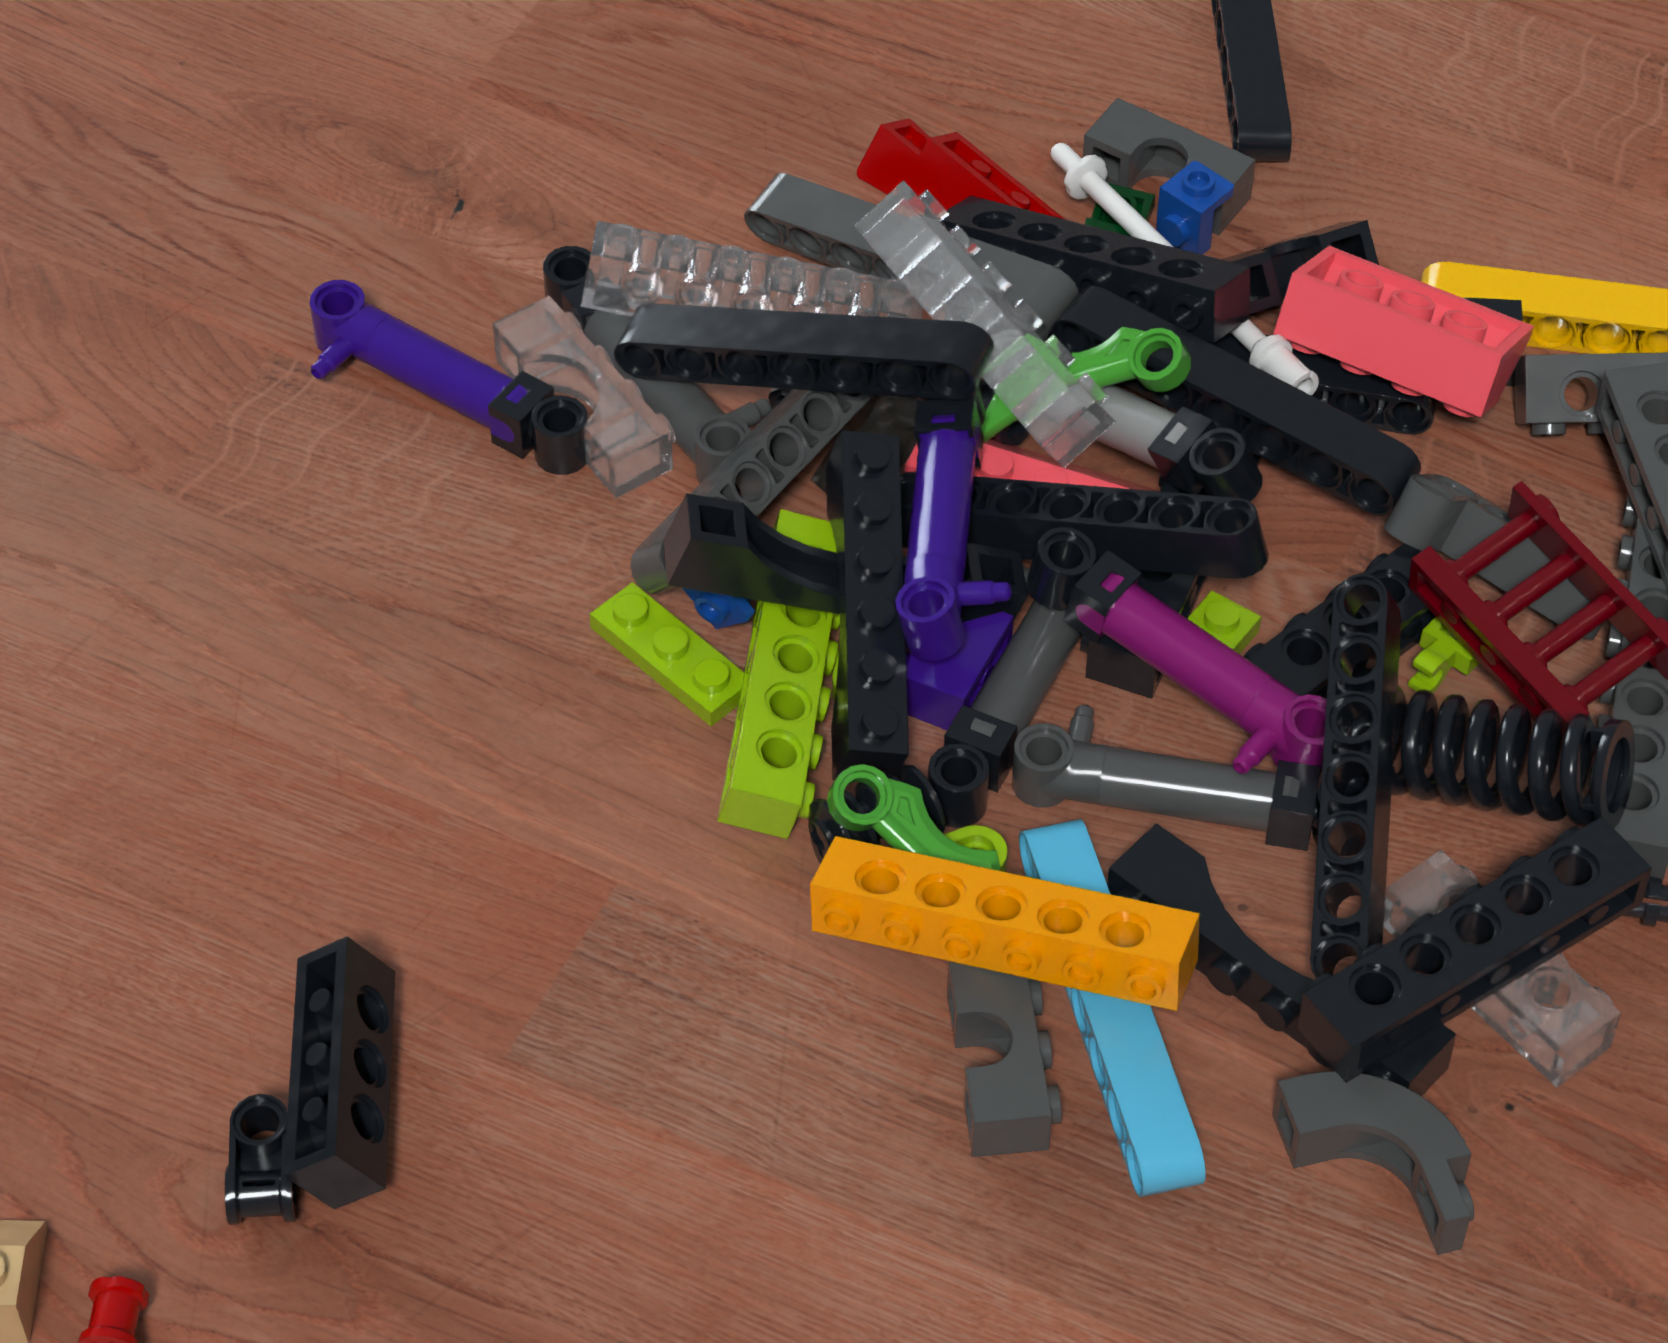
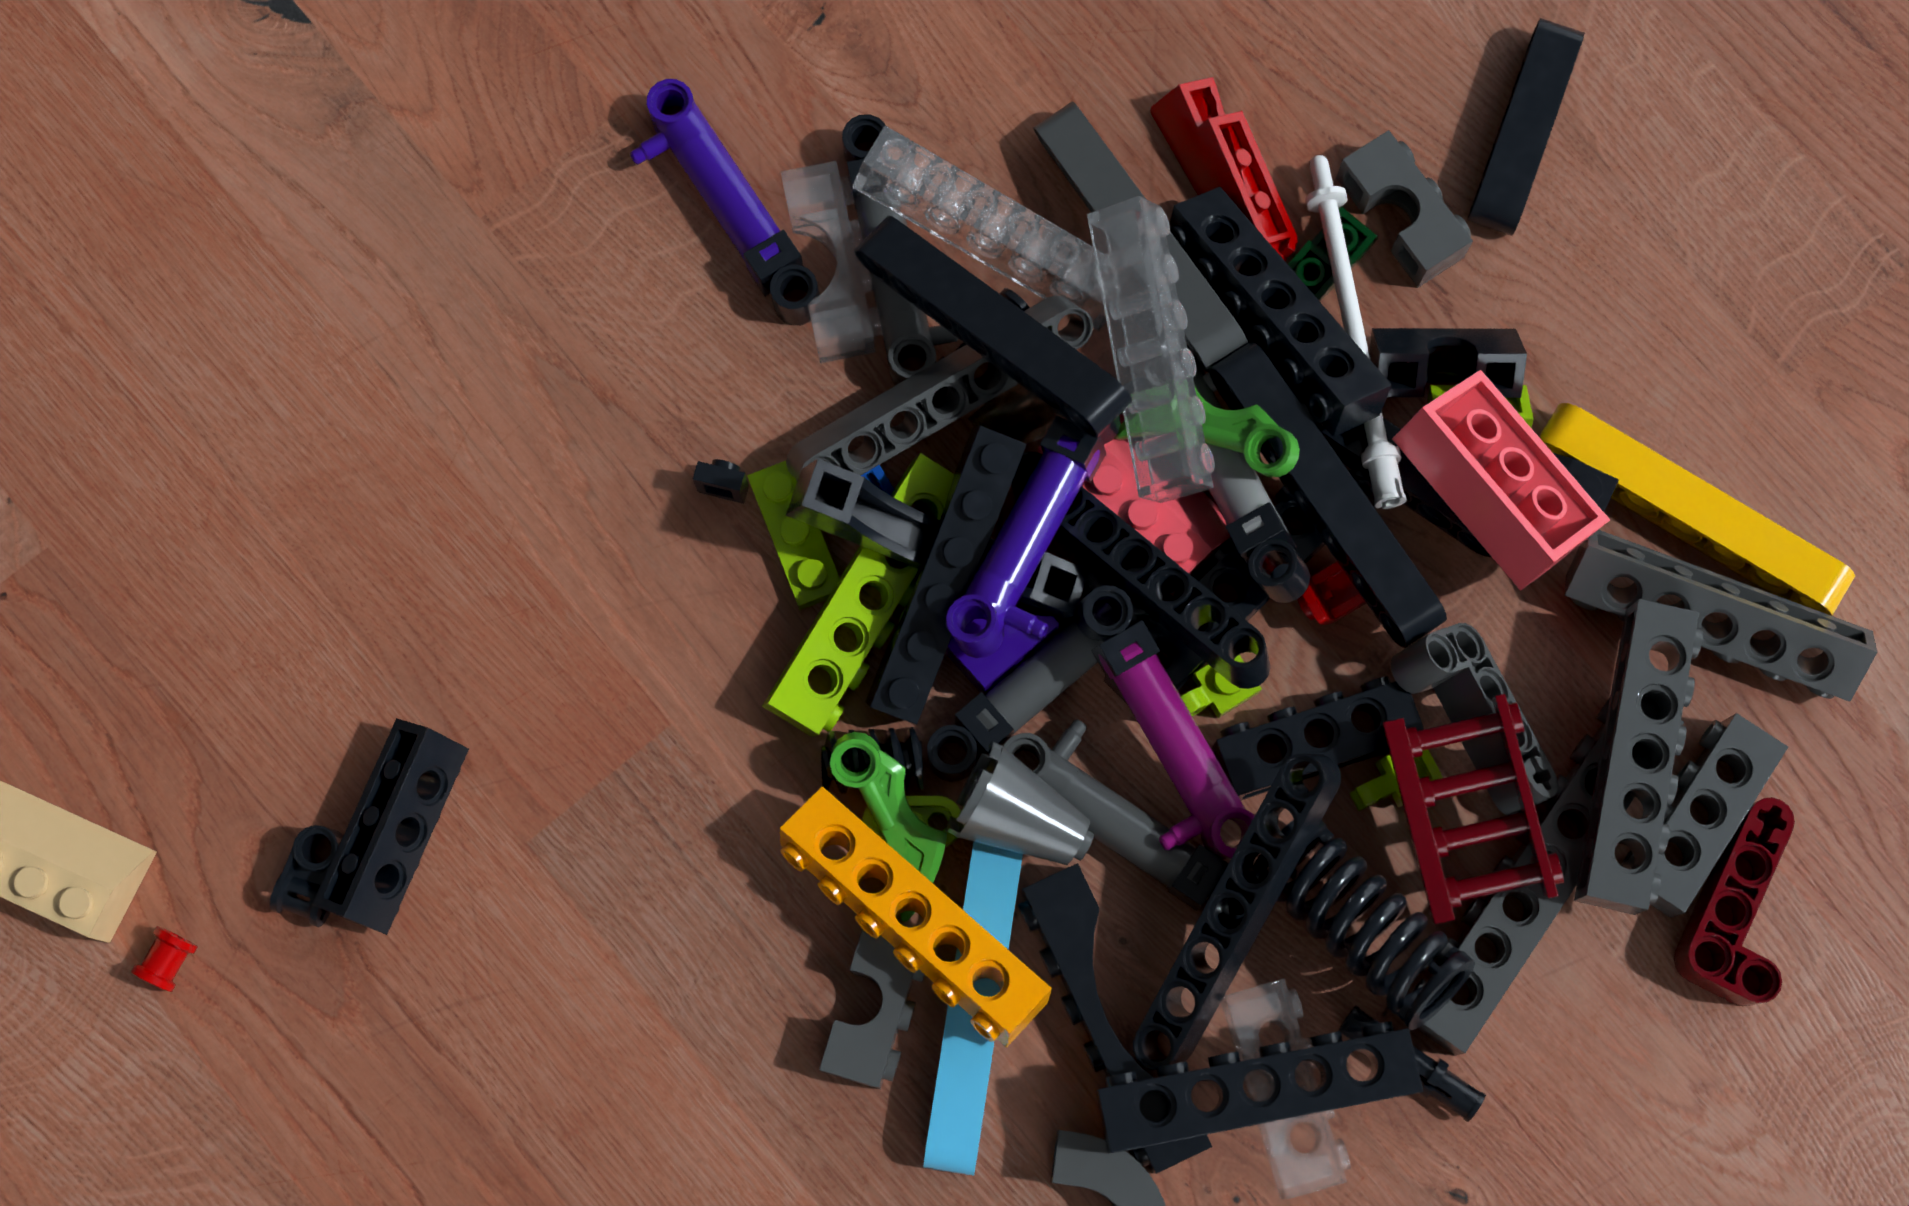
camera: 25 degrees right, 25 degrees up
blue bracket [1156,161,1234,255] -> none
none -> black plate [693,459,749,504]
none -> dark grey cone [946,741,1094,865]
none -> red bracket [1297,561,1367,624]

